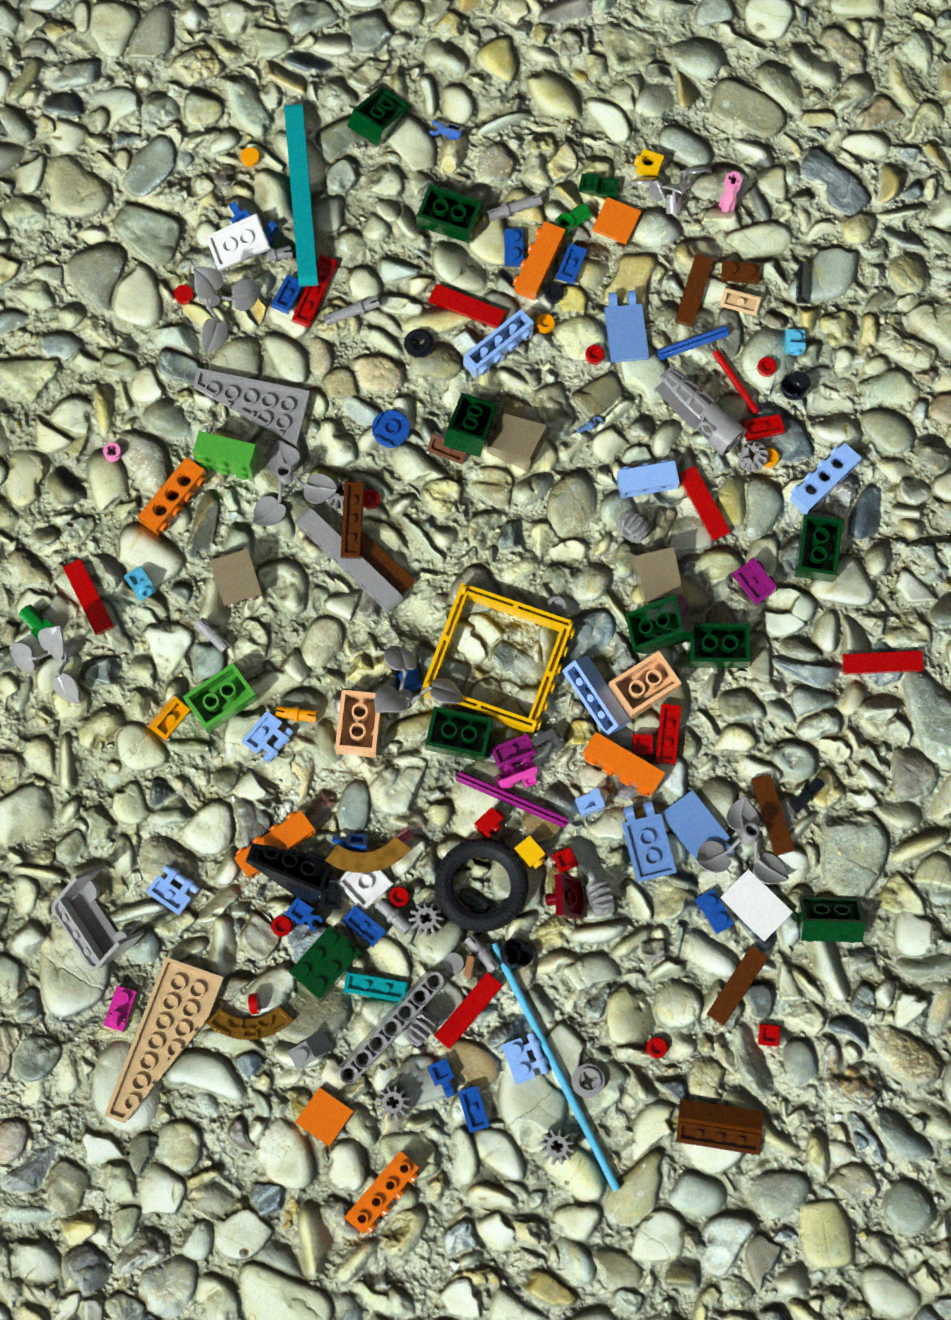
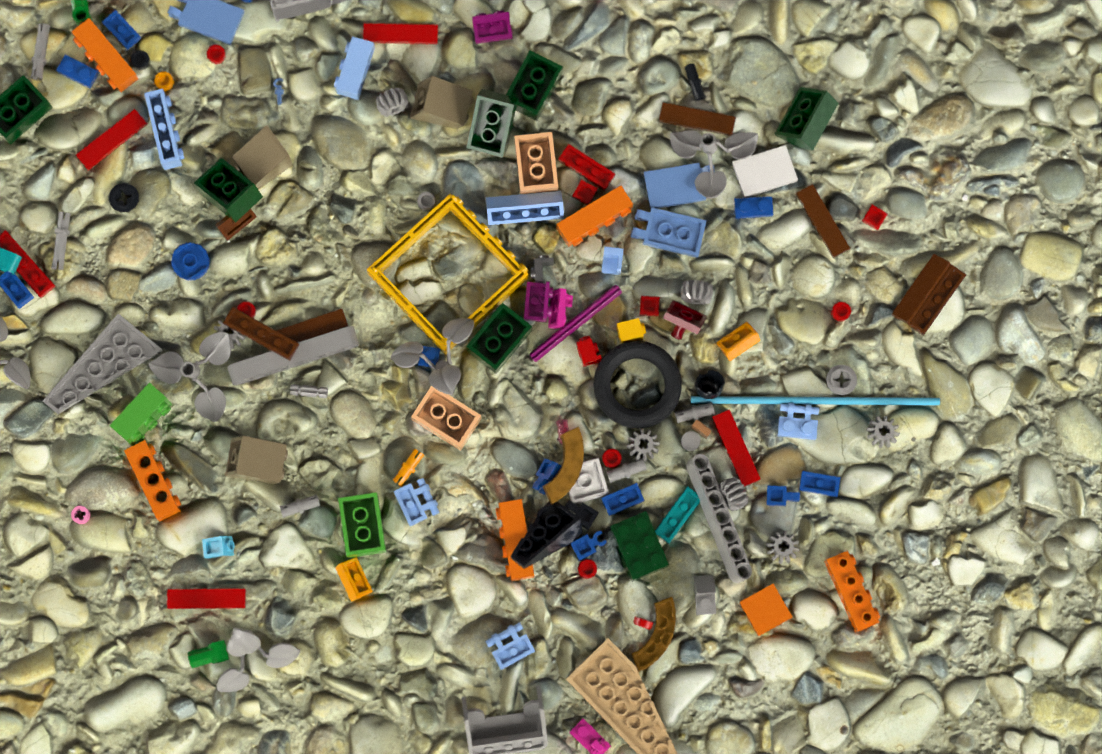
camera: 65 degrees left, 5 degrees up
none -> light grey axle [290,384,328,398]
none -> light orange slope [716,322,760,361]

